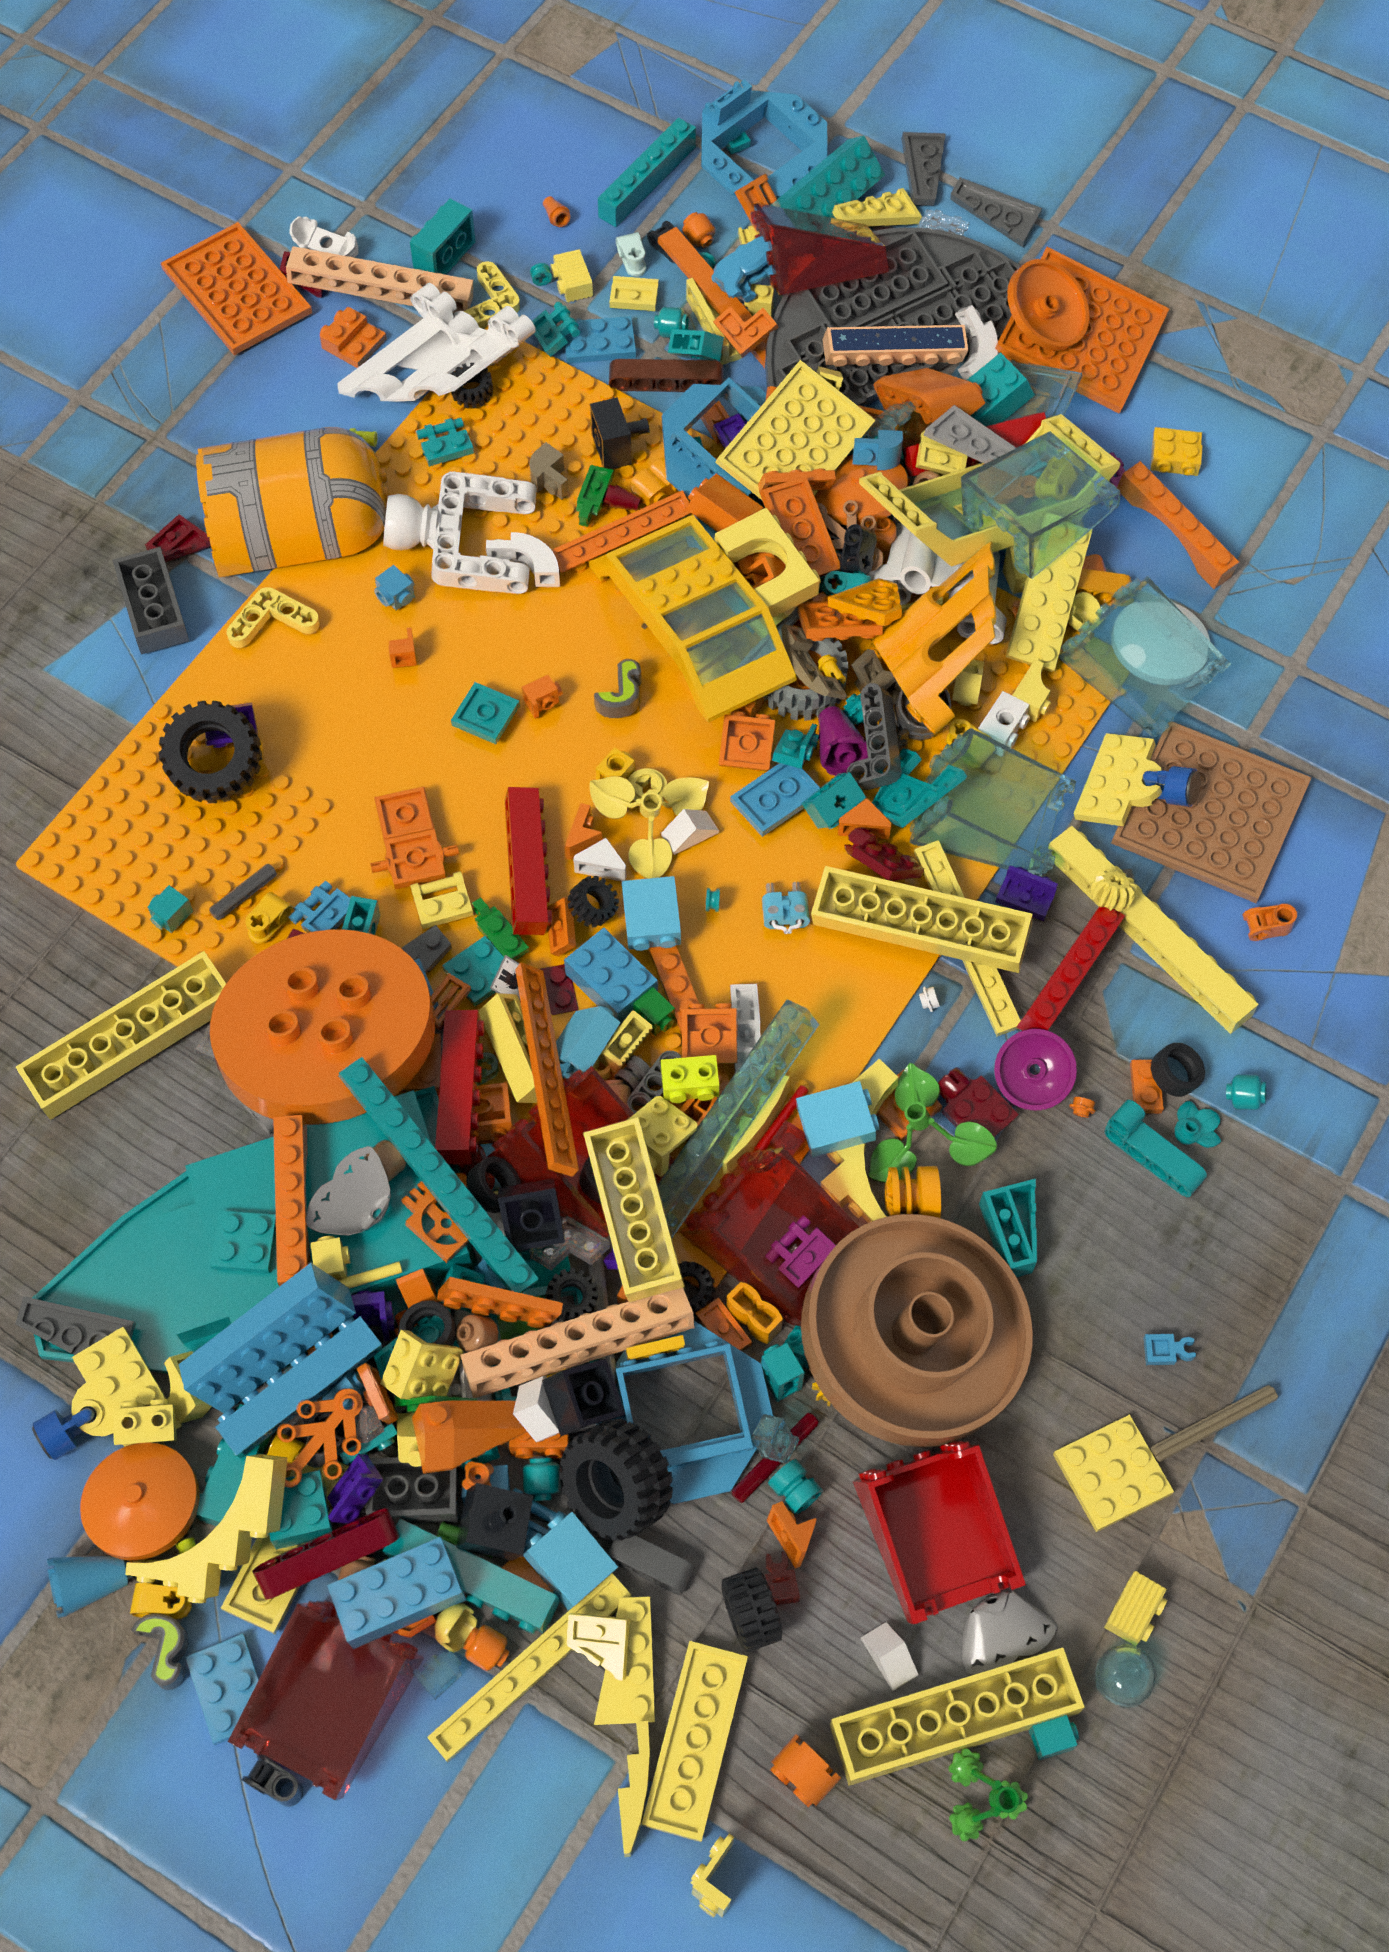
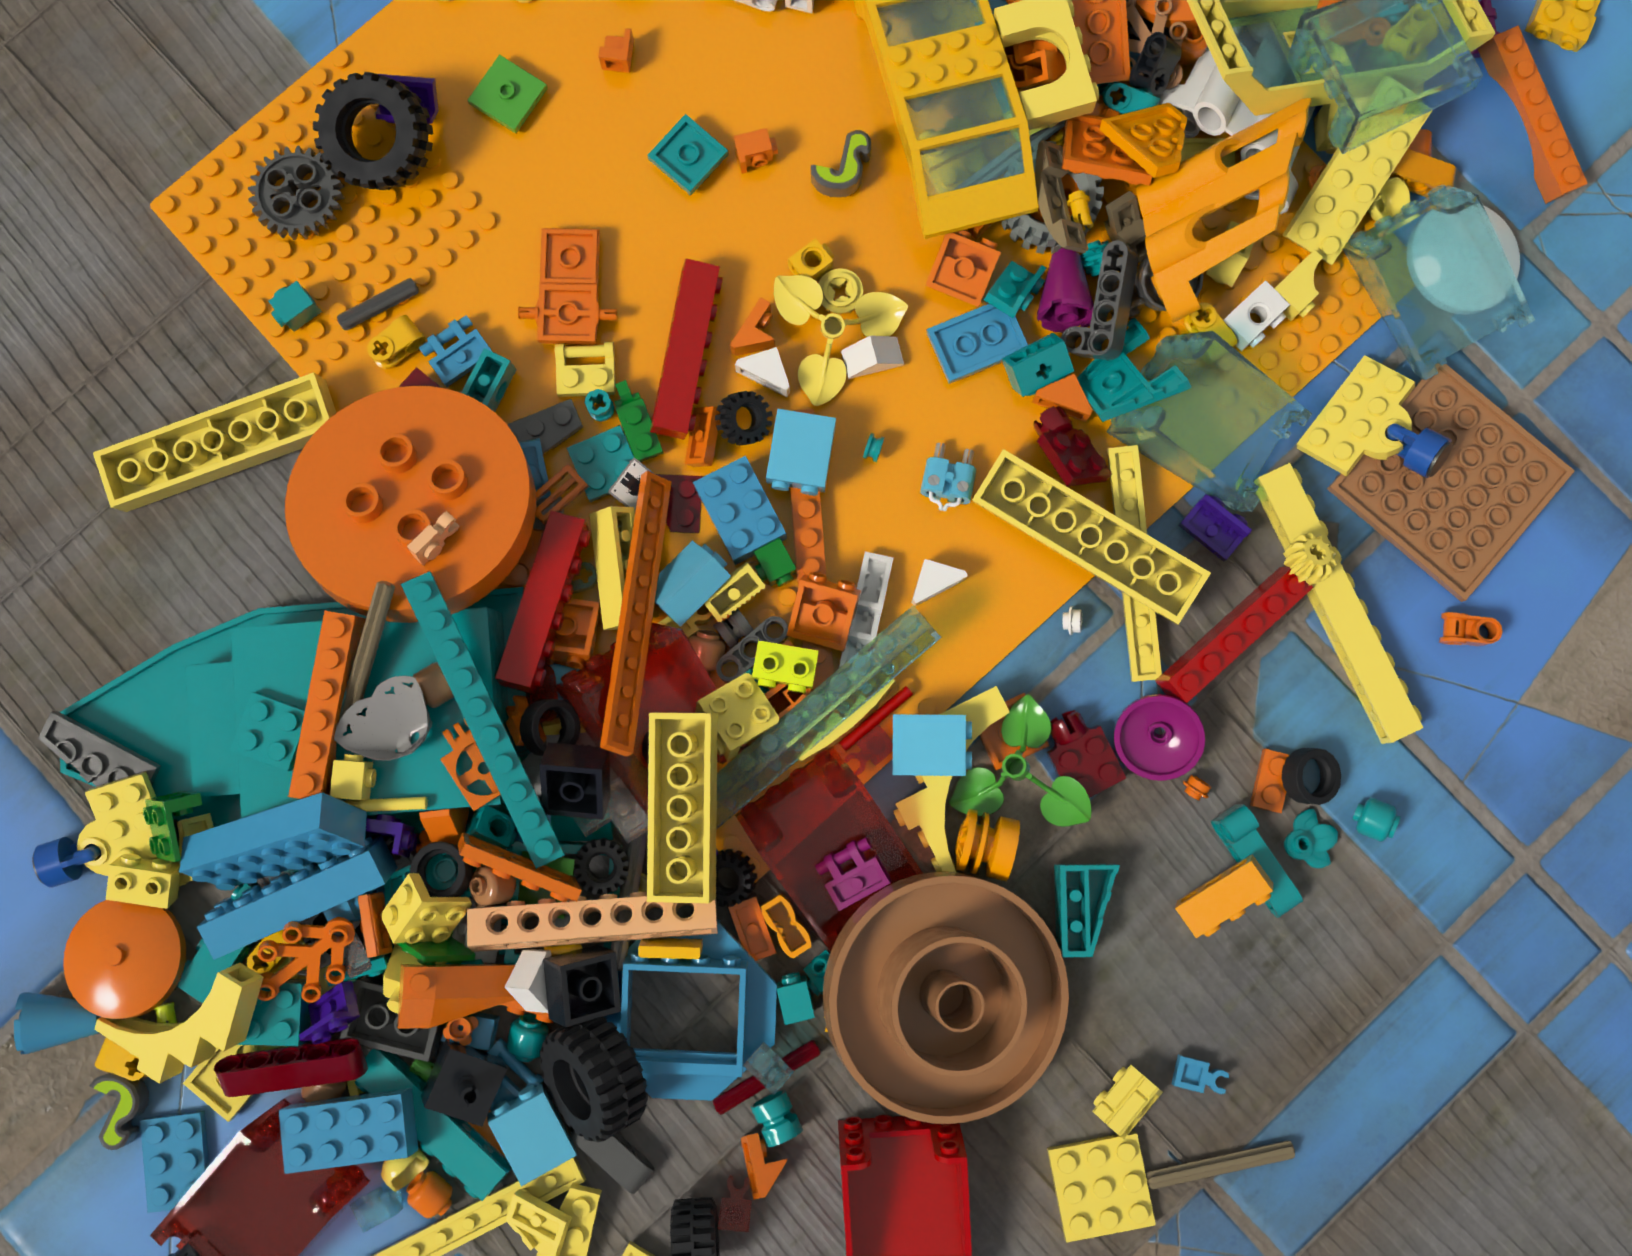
camera: 15 degrees right, 20 degrees up
none -> green bracket [143,791,203,862]
none -> dark grey gear [248,146,345,240]
none -> dark tan axle [339,581,395,727]
none -> light nougat plate [407,511,460,566]
none -> bright green plate [468,55,548,134]
none -> teal bush [585,389,614,422]
none -> white slope [911,559,968,607]
none -> light yellow brick [1092,1065,1163,1139]
none -> light orange brick [1175,854,1274,938]

